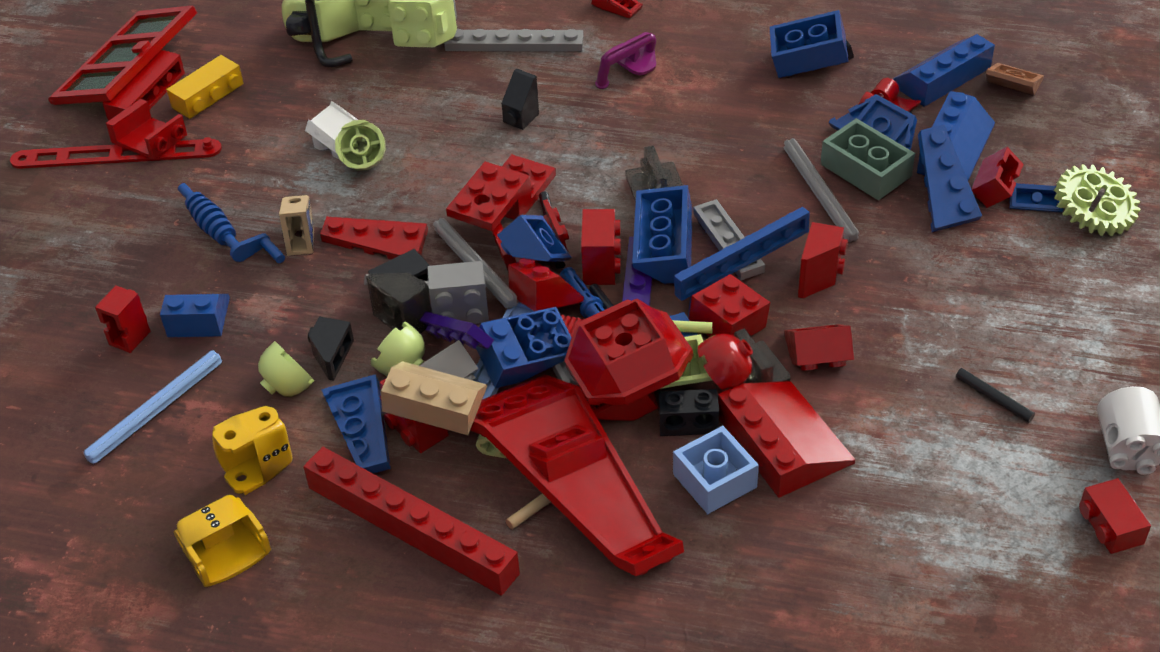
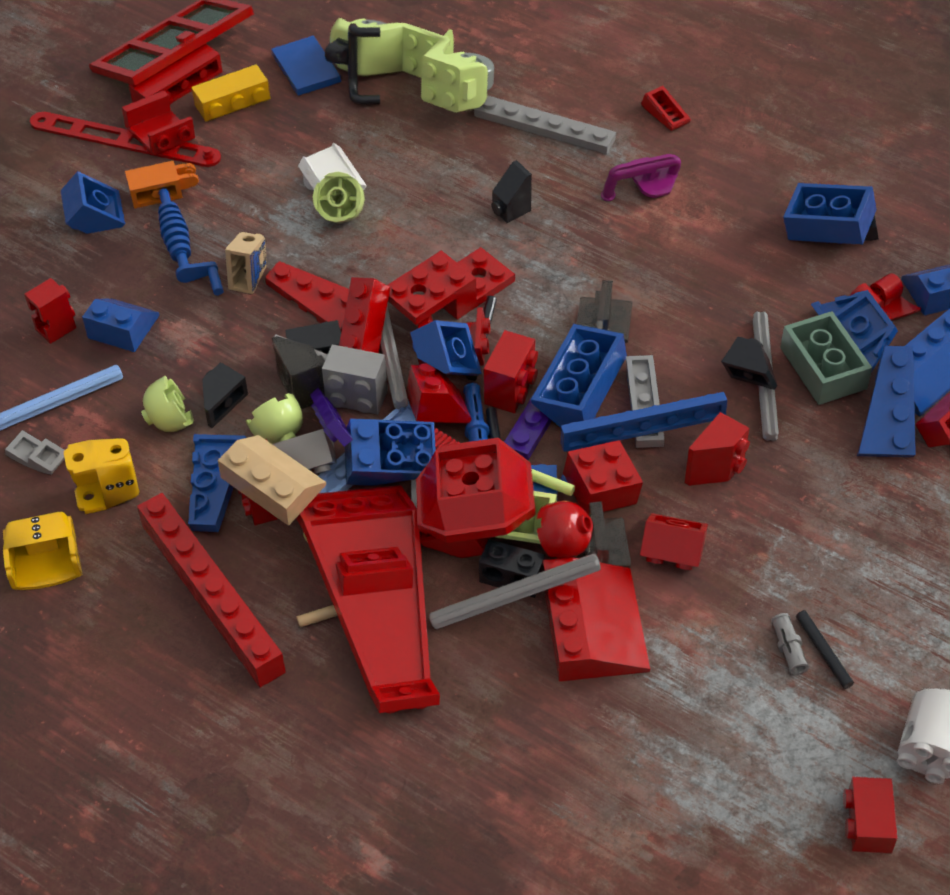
camera: 20 degrees right, 5 degrees up
light blue brick [673,426,759,514] -> none
none -> light grey slope [5,430,65,475]
none -> blue slope [61,171,125,234]
none -> orange hinge [125,161,199,209]
none -> blue tile [271,36,341,96]
none -> red brick [339,277,390,353]
none -> light grey axle [429,554,601,629]
none -> black slope [721,337,778,390]
none -> light grey pin [771,613,809,675]

